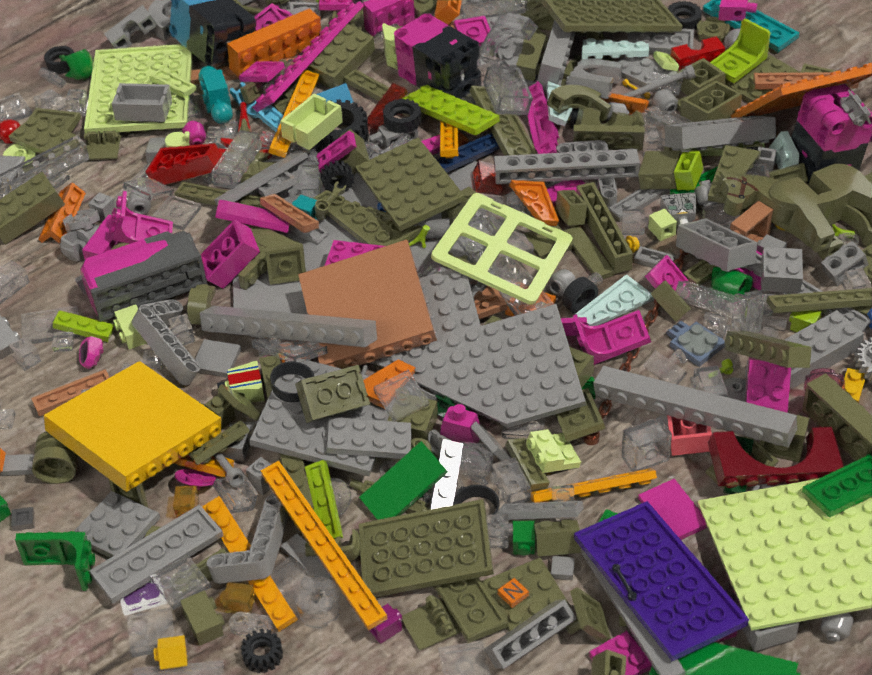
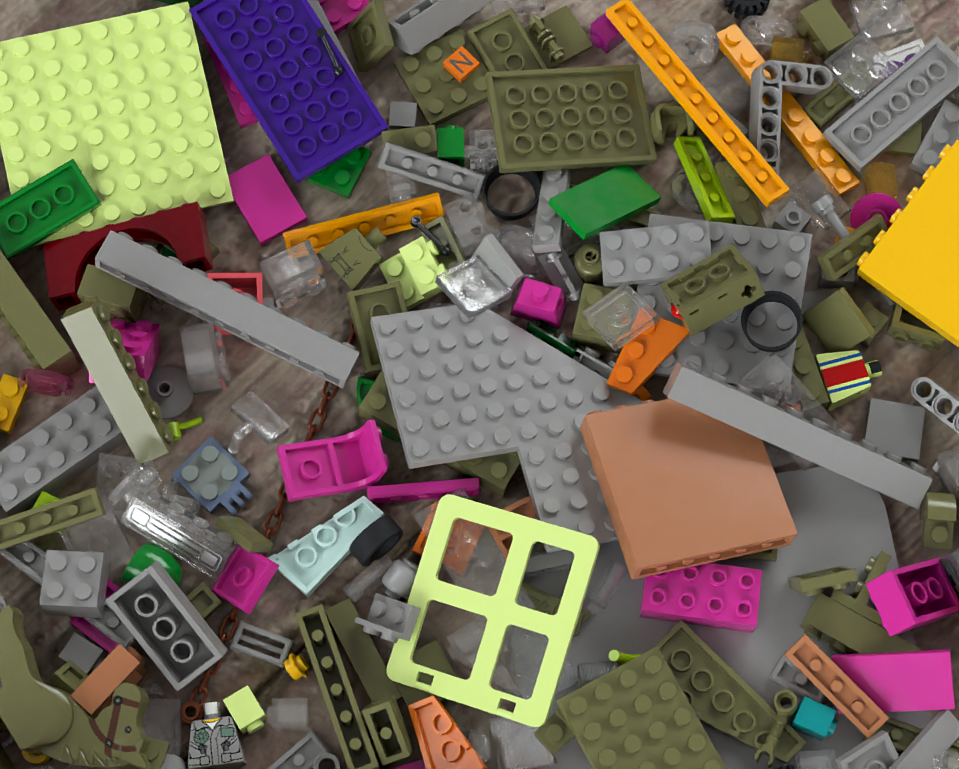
camera: 175 degrees right, 25 degrees up
none -> olive plate [50,660,89,694]
none -> olive torso [319,227,387,291]
none -> light grey bracket [354,593,421,643]
none -> black hinge [410,216,451,257]
none -> clear plate [435,255,513,319]

